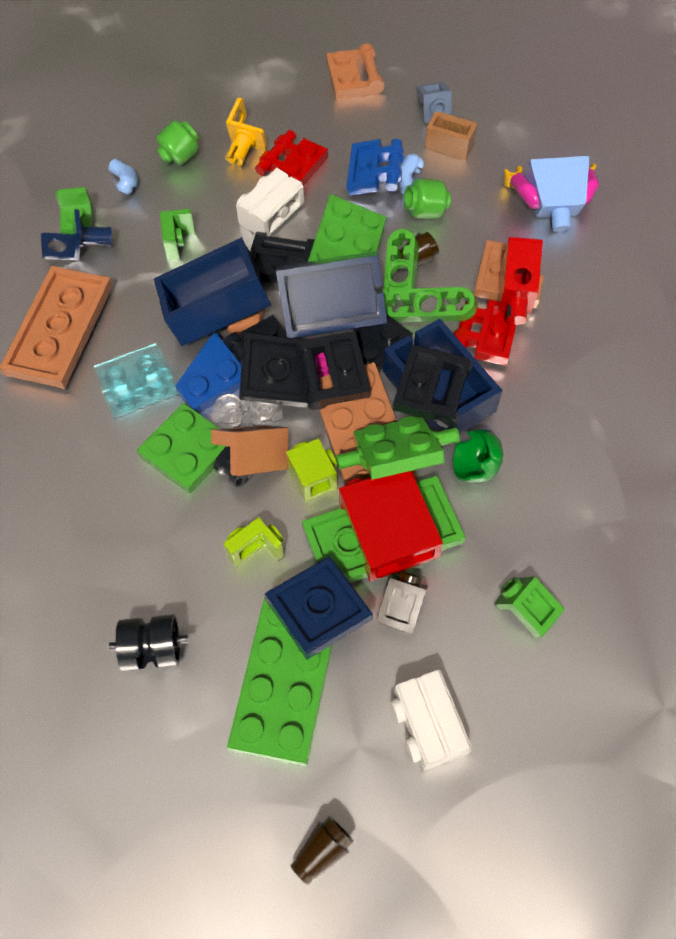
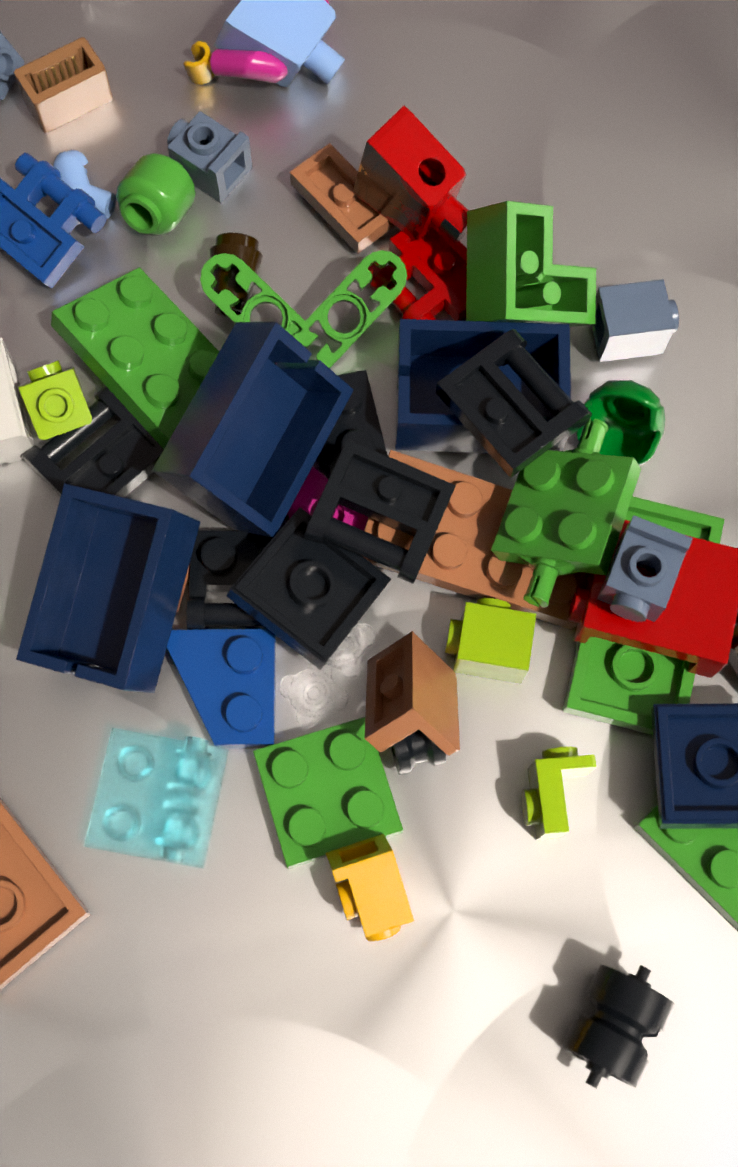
camera: 60 degrees left, 10 degrees up
none -> lime bracket [18,360,92,440]
none -> sand blue brick [167,111,252,204]
none -> yellow brick [326,834,414,941]
none -> bright green brick [466,201,596,327]
none -> sand blue brick [592,279,679,362]
none -> sand blue brick [597,515,693,622]

